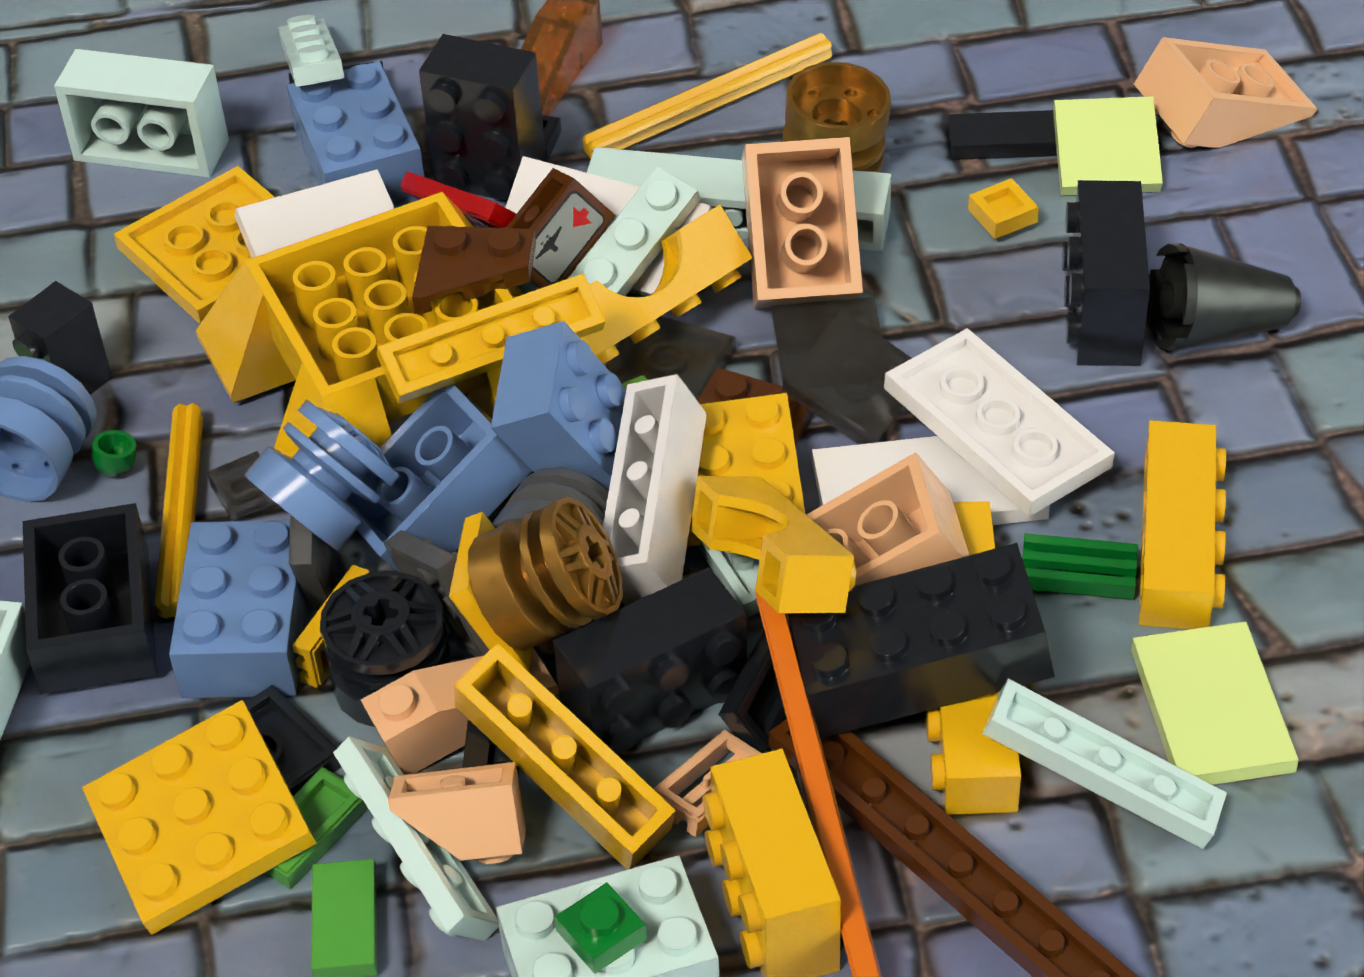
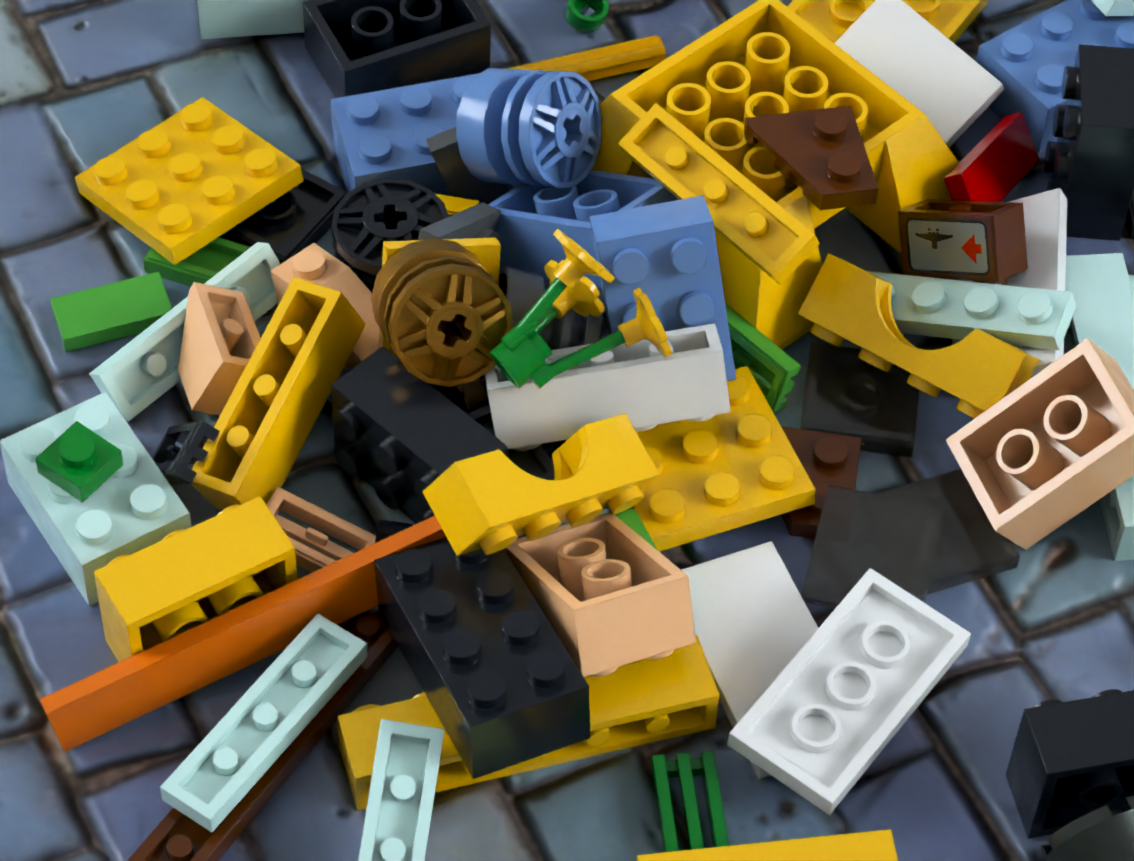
camera: 70 degrees right, 5 degrees up
none -> black tile [152,421,220,485]
none -> light aqua plate [160,613,368,832]
none -> plant [489,228,672,389]

